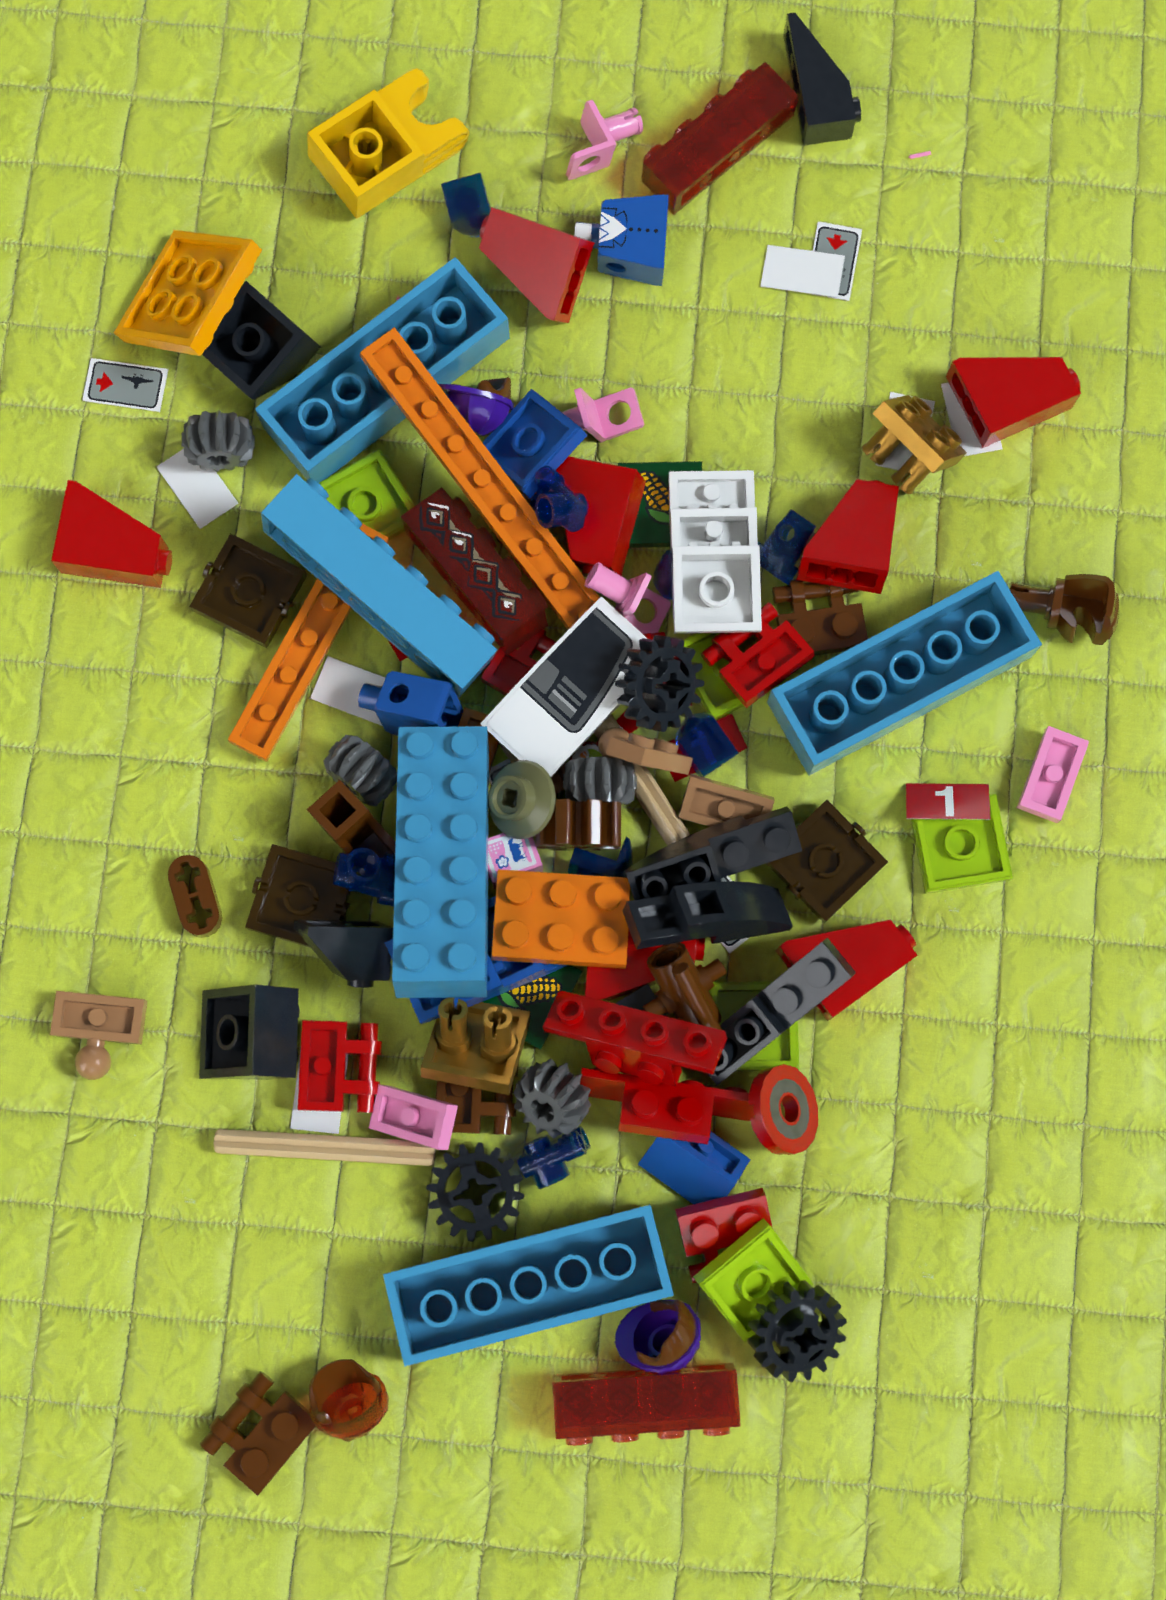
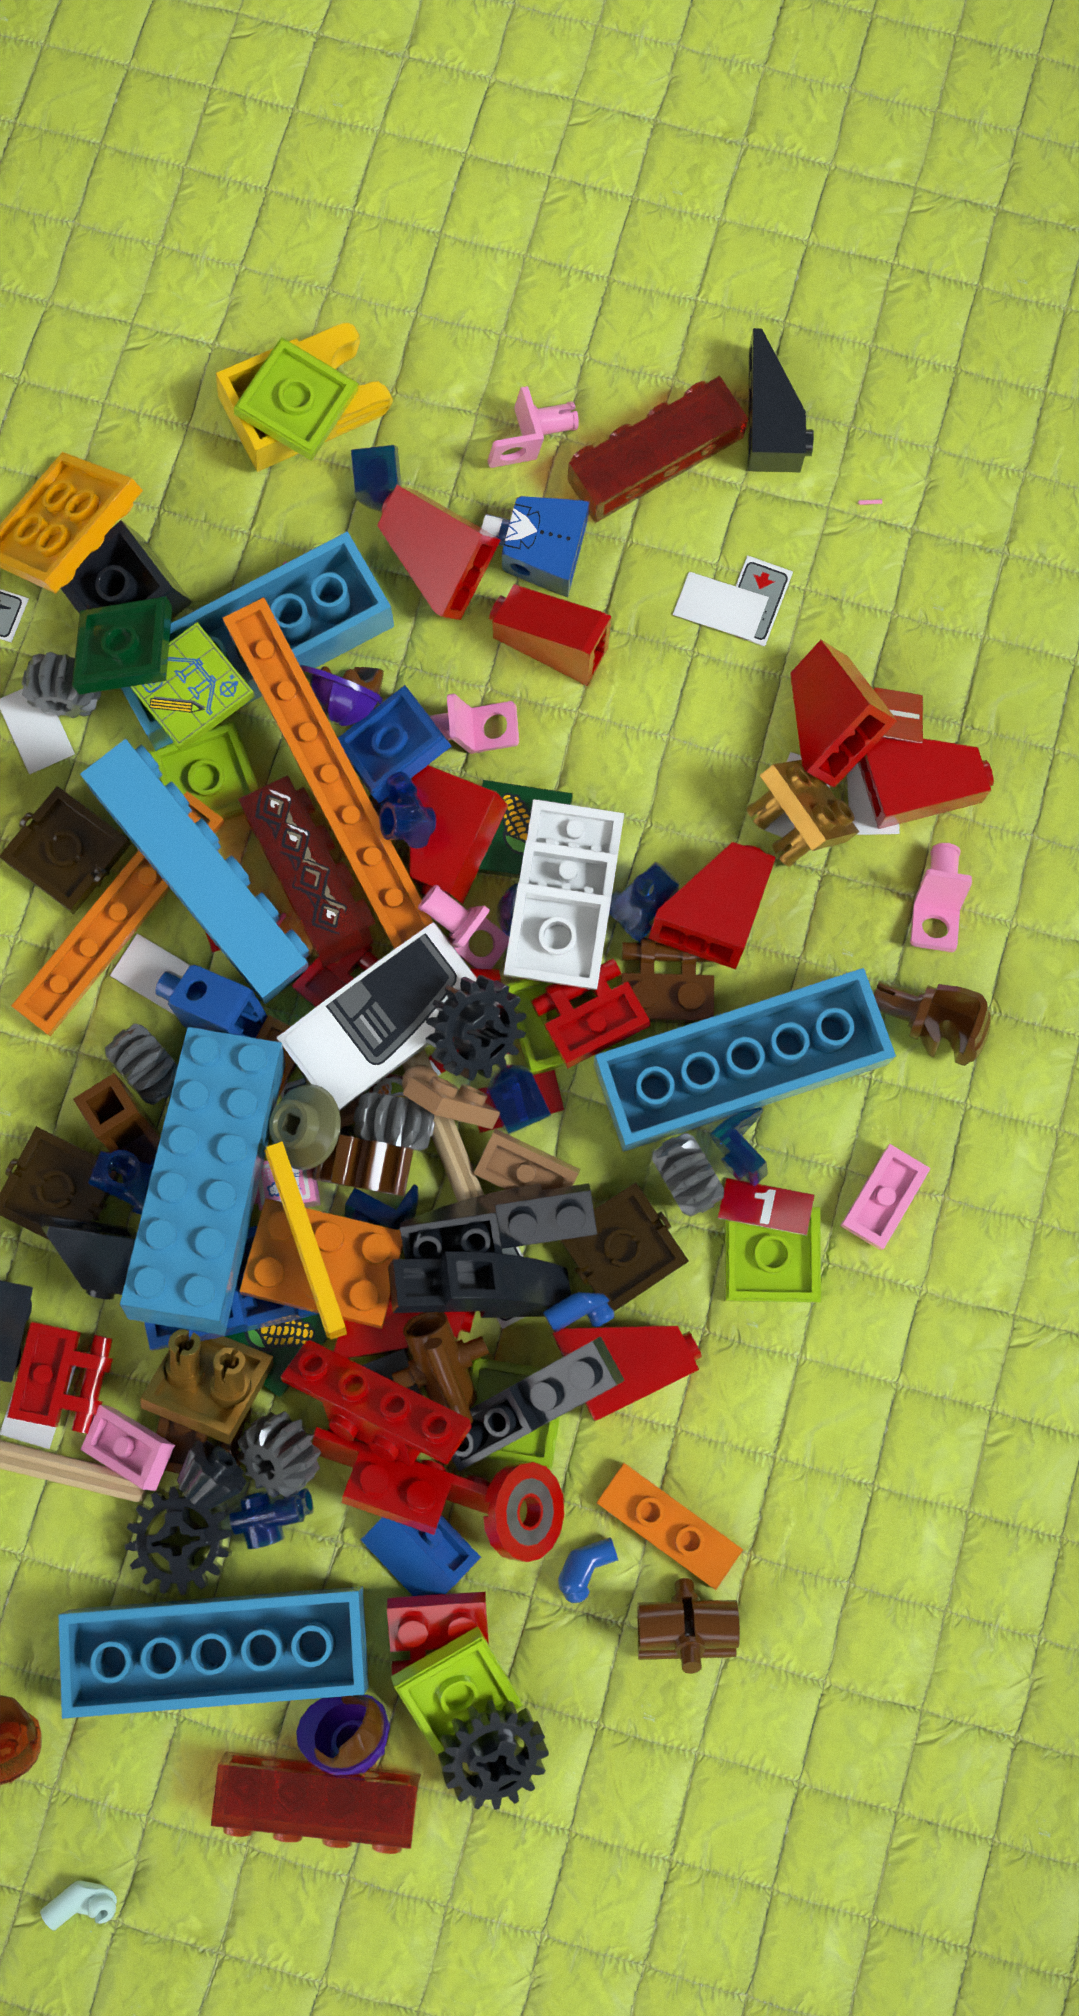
camera: 10 degrees right, 0 degrees up
none -> light aqua arm [40,1880,117,1931]
none -> dark green tile [72,596,172,695]
none -> lime tile [130,622,255,752]
none -> black piece [177,1440,247,1509]
none -> lime tile [234,337,359,461]
none -> yellow tile [265,1141,347,1340]
none -> red slope [489,584,612,686]
none -> blue arm [543,1292,614,1333]
none -> blue arm [558,1537,618,1603]
none -> orange plate [596,1463,743,1590]
none -> reddish brown pin [637,1578,740,1674]
none -> dark grey gear [652,1133,724,1217]
none -> plate [709,1107,768,1186]
none -> red slope [790,639,897,788]
none -> red sticker [874,687,923,743]
none -> bright pink bracket [910,843,972,952]

